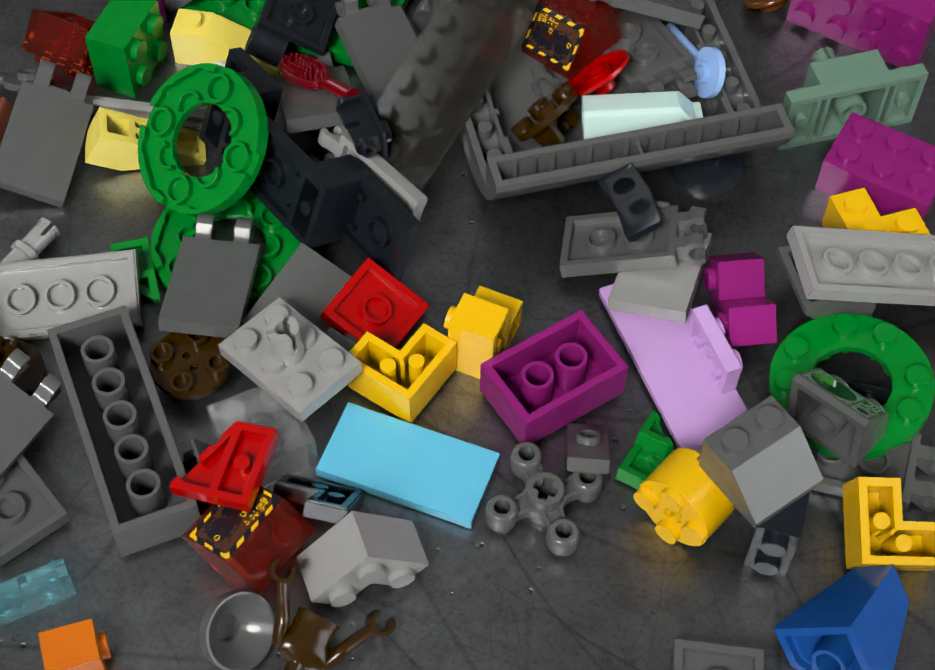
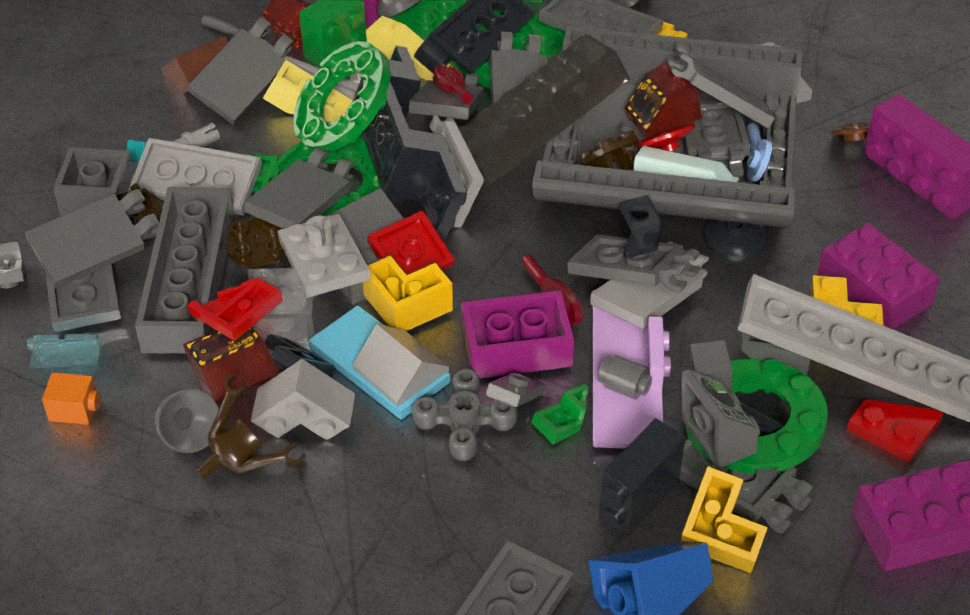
camera: 25 degrees right, 10 degrees down
black hinge [336,83,392,161] -> none
yellow brick [444,285,523,379] -> none
yellow brick [633,448,736,546] -> none
dark grey slope [699,396,823,528] -> none
magenta brick [703,252,777,347] -> none
sand green brick [777,47,929,150] -> none
none -> light grey slope [352,324,449,407]
none -> dark red piece [521,255,585,327]
none -> dark grey brick [598,356,652,400]
none -> dark grey brick [690,340,732,393]

